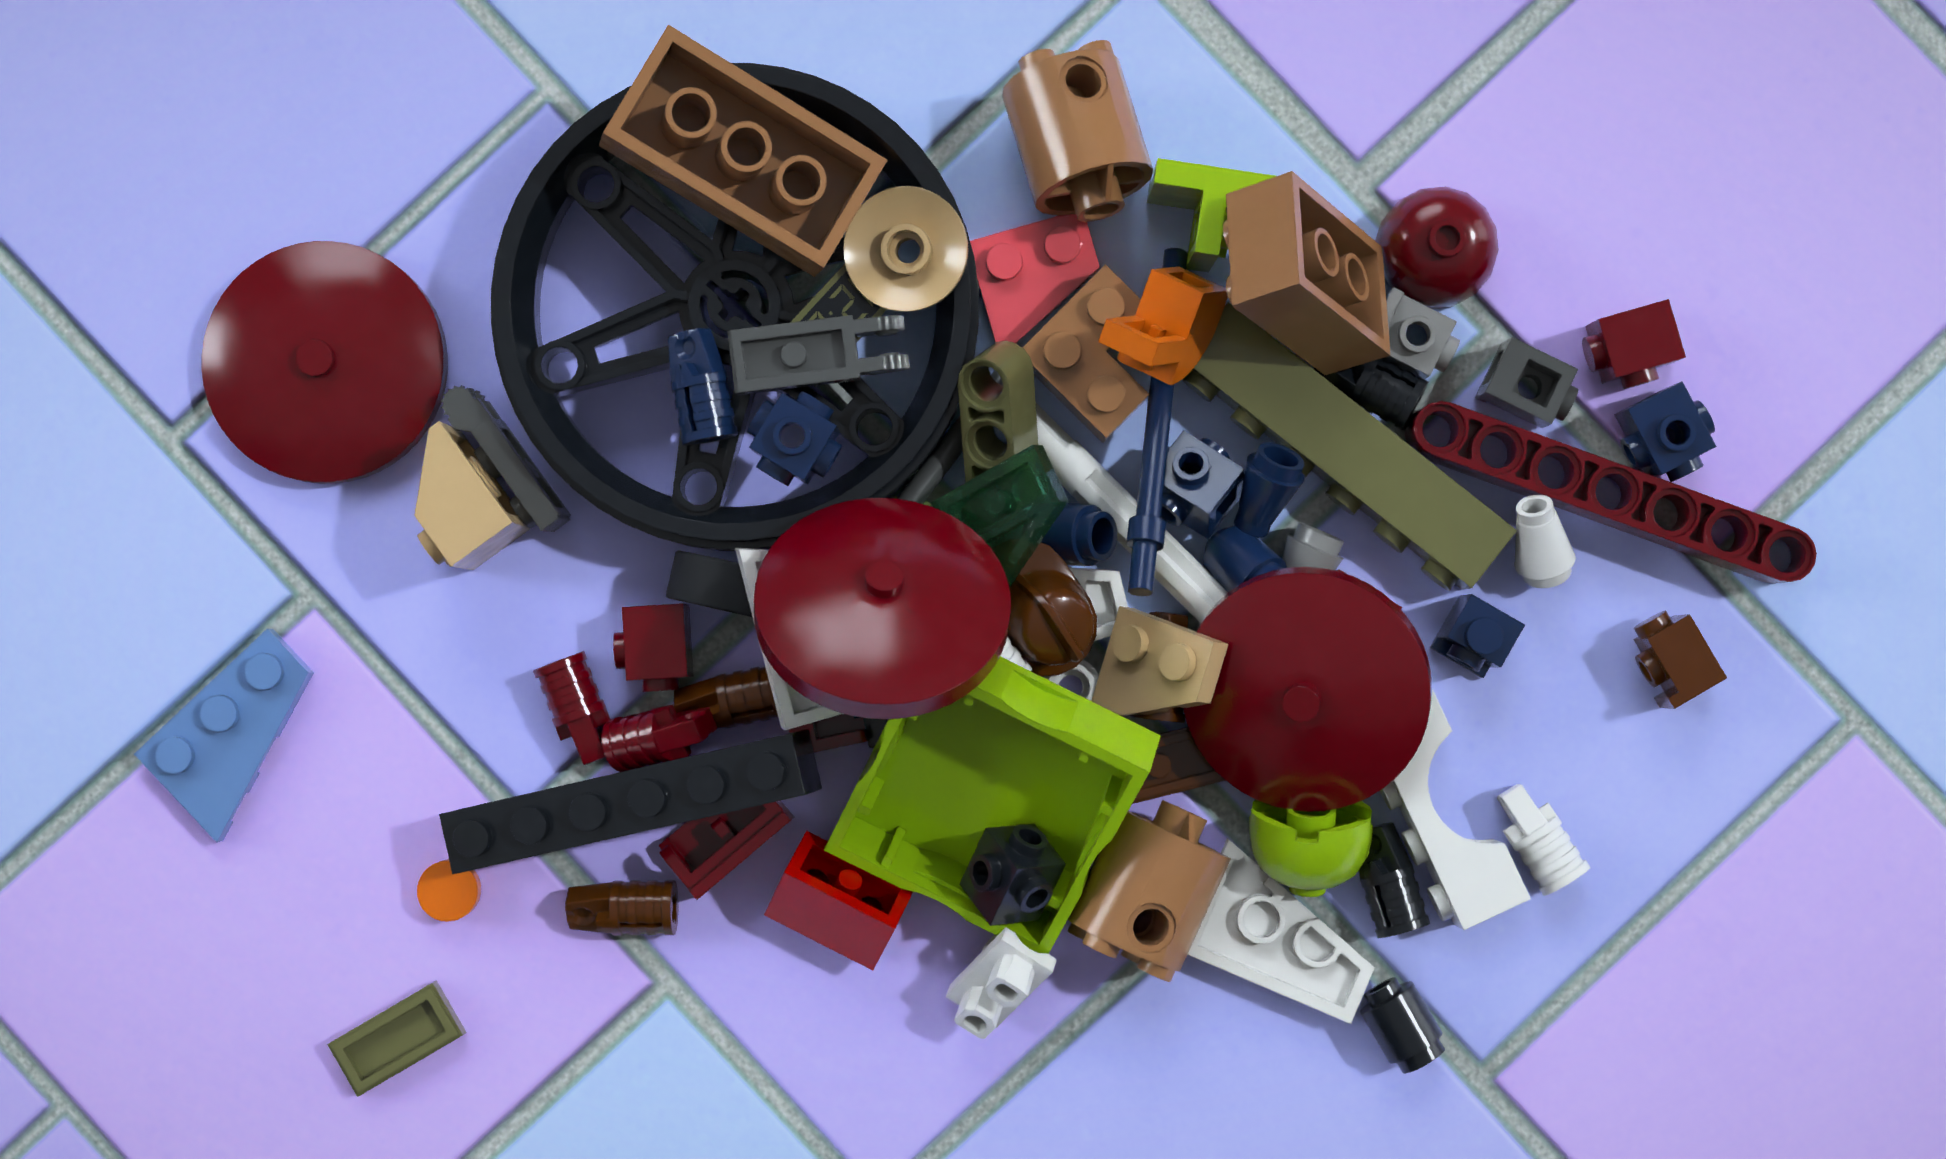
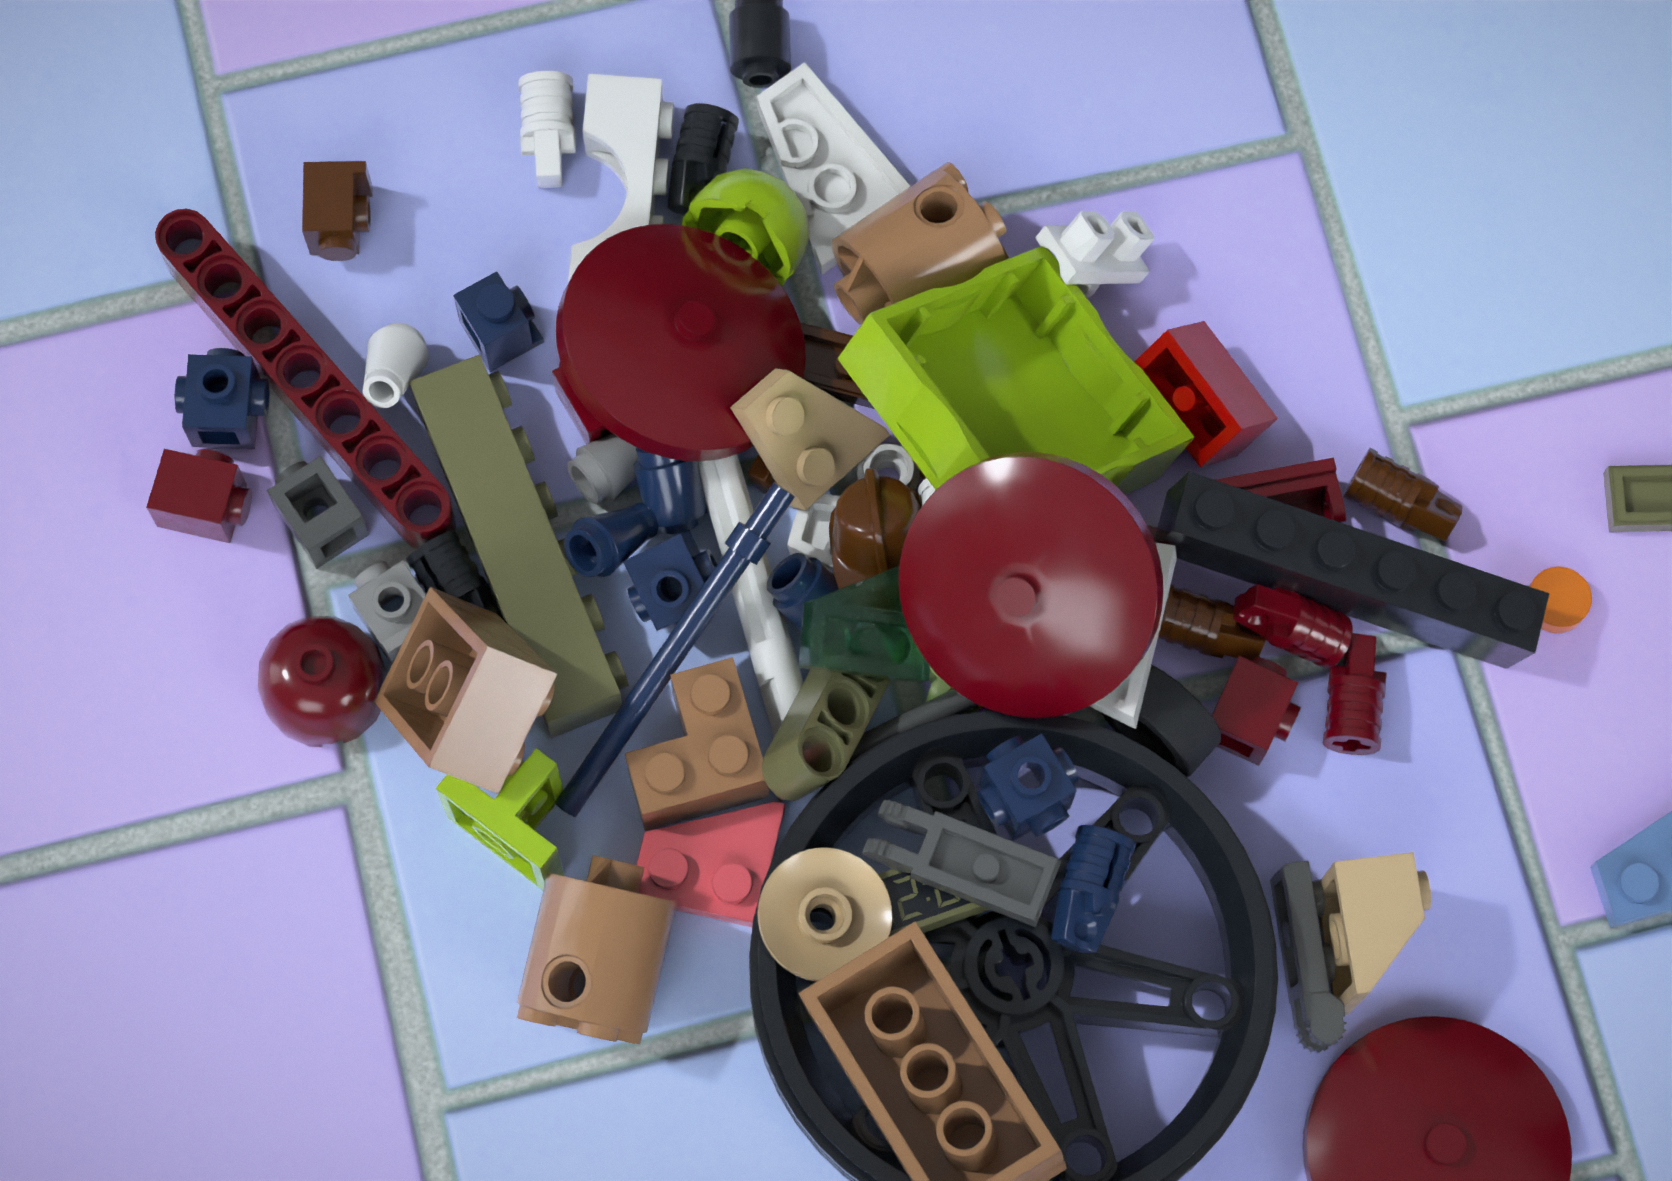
camera: 155 degrees left, 15 degrees down
black brick [959,824,1066,926] -> none
orange brick [1098,267,1228,385] -> none

